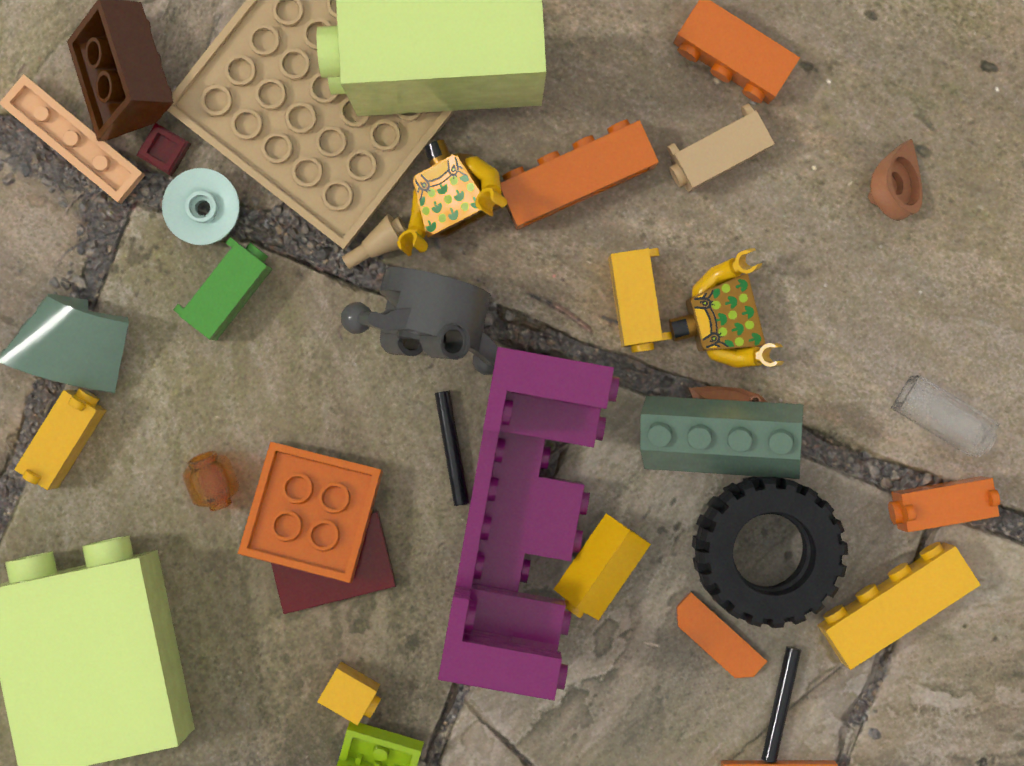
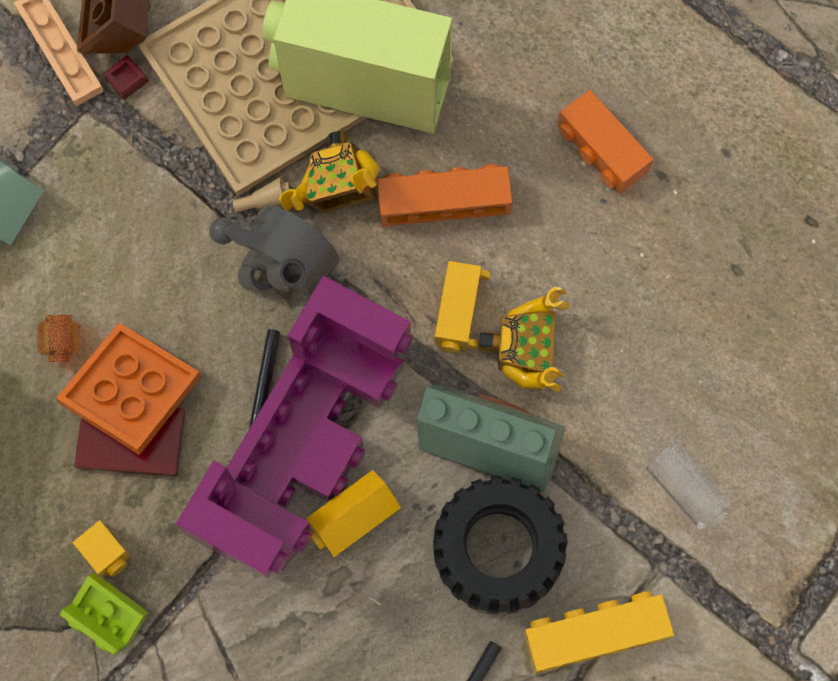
camera: 20 degrees right, 15 degrees down
light aqua dish [162,168,240,245] -> none
bright green brick [173,237,272,341] -> none
tan brick [667,103,775,193] -> none
orange piece [676,591,768,678] -> none
nougat piece [868,139,923,221] -> none
orange brick [888,476,1001,532] -> none

